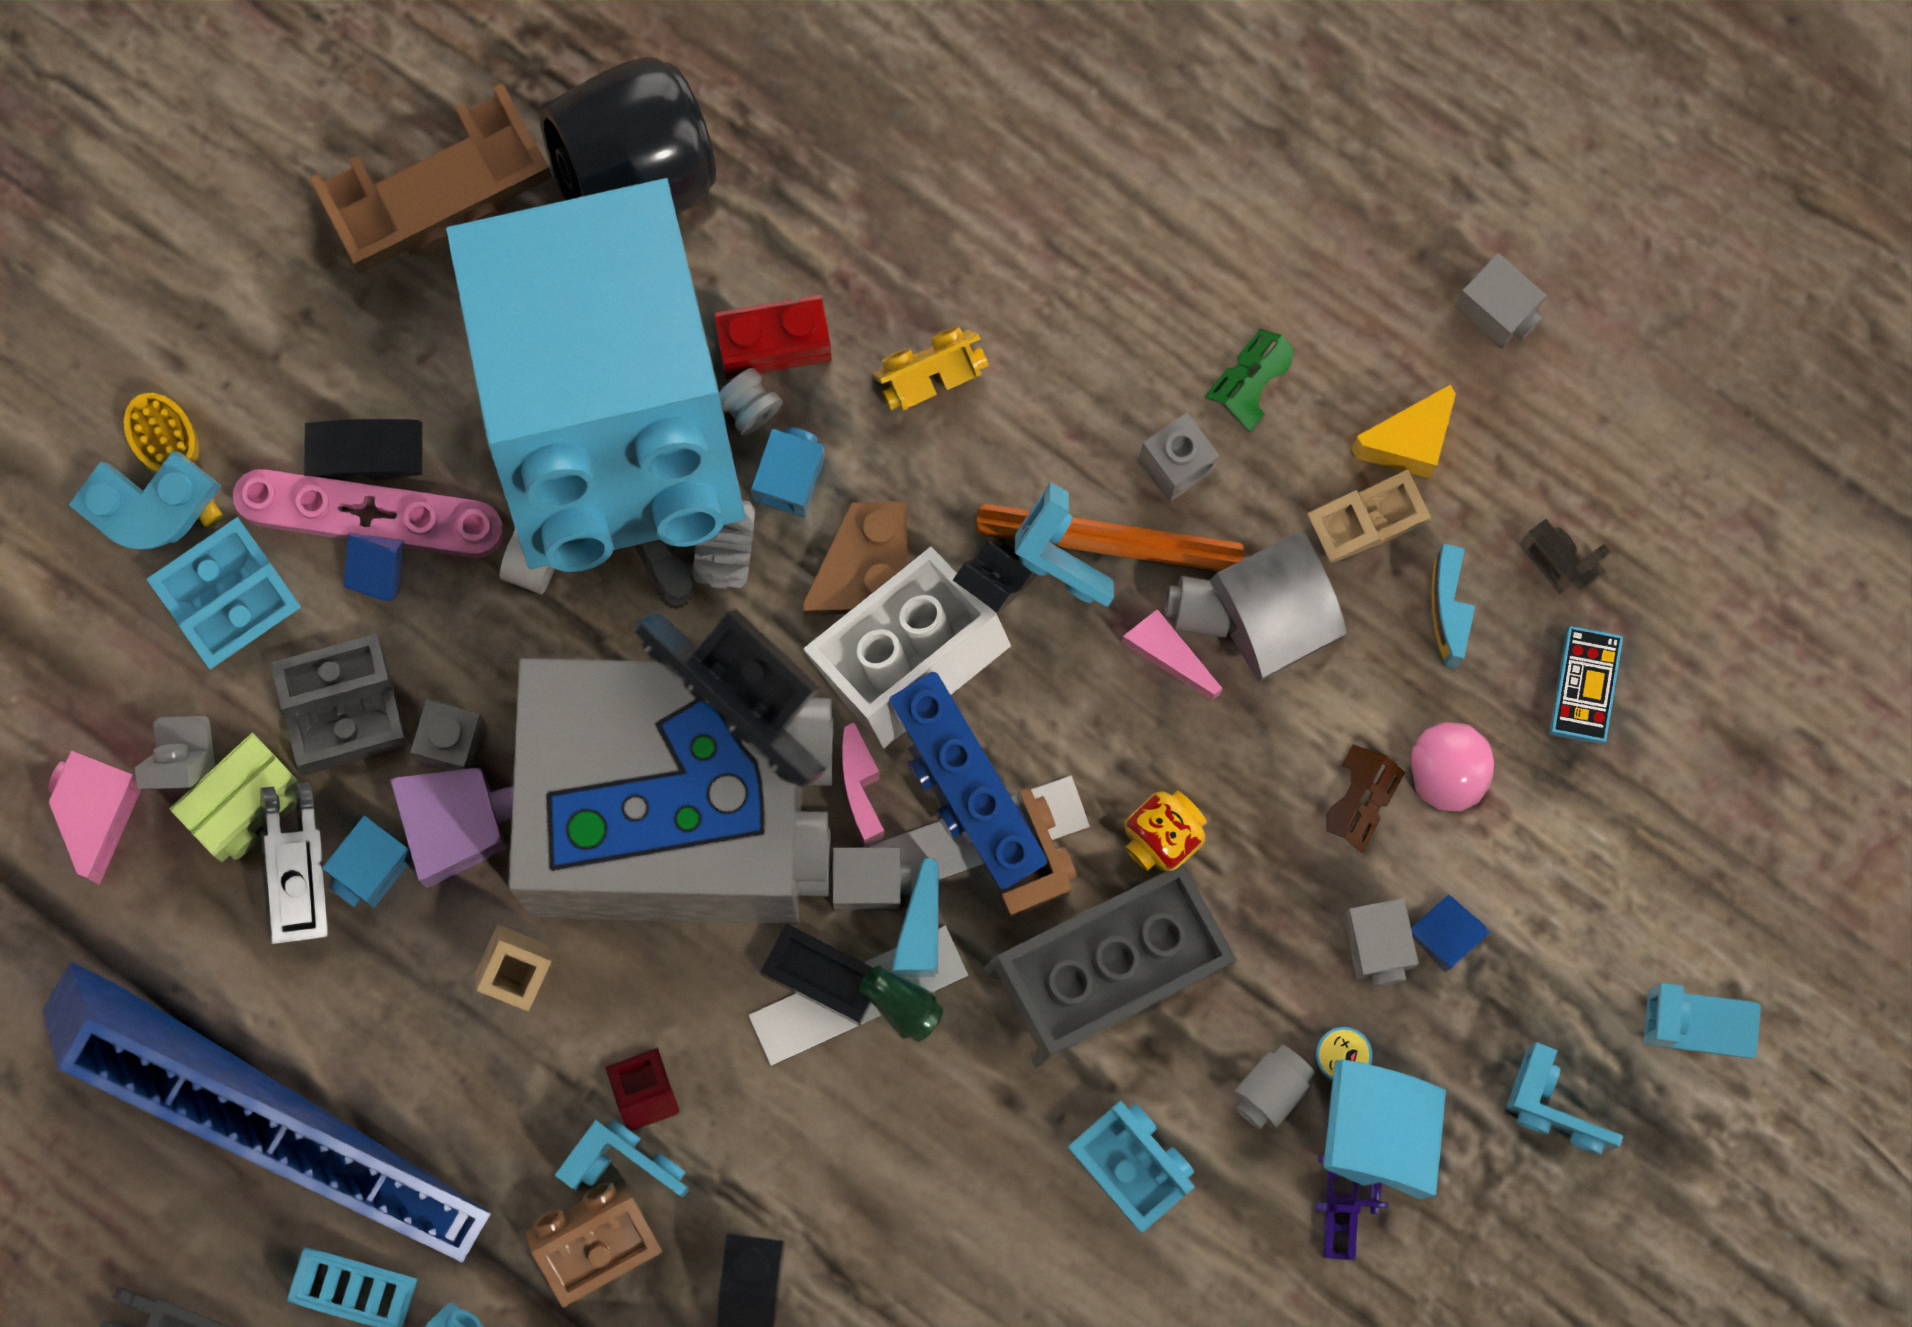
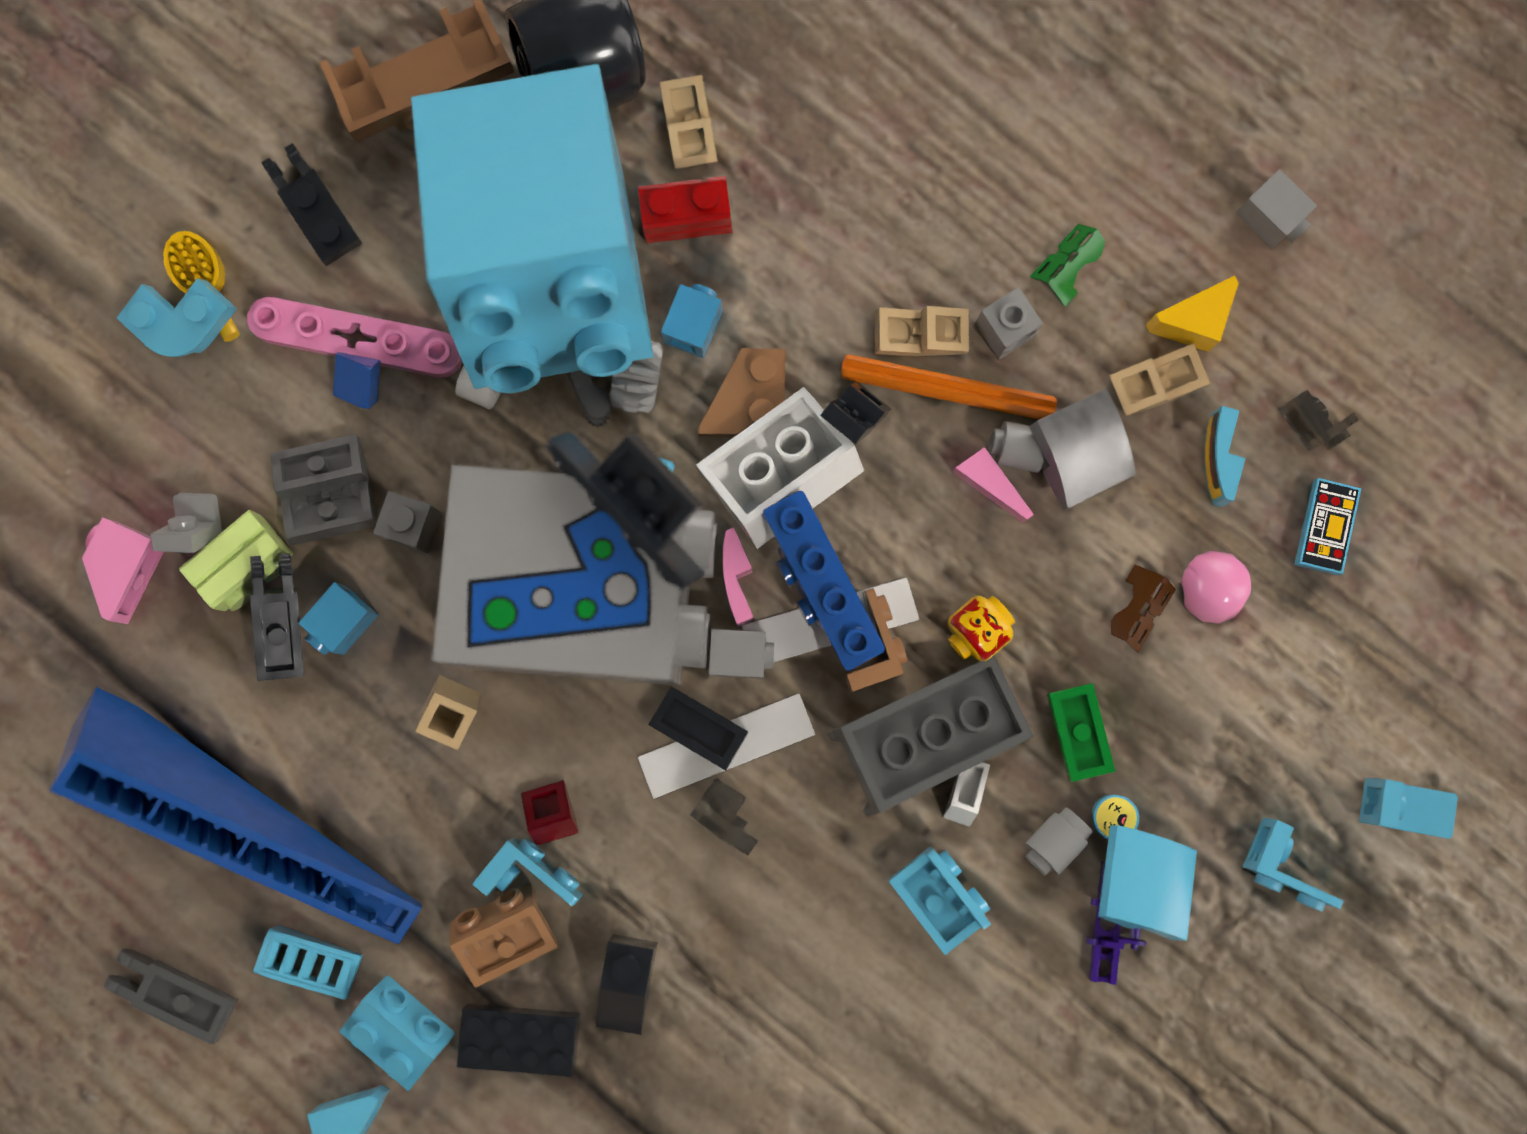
camera: 10 degrees right, 5 degrees up
medium azure slope [146,517,301,670] -> none
black slope [304,419,423,480] -> none
lavender torso [391,768,514,888] -> none
light grey wheel [719,368,783,436] -> none
clear green cone [859,965,944,1042] -> none
yellow hinge [871,326,989,411] -> none
medium azure slope [892,858,939,977] -> none
medium azure bracket [1015,482,1114,607] -> none
light grey brick [1343,898,1419,987] -> none
blue slope [1411,894,1490,973] -> none
none -> black hinge [261,143,363,266]
none -> tan slope [659,75,718,169]
none -> clear smoke bracket [690,778,758,856]
none -> tan slope [874,306,969,356]
none -> white piece [943,762,990,827]
none -> green plate [1046,683,1116,782]

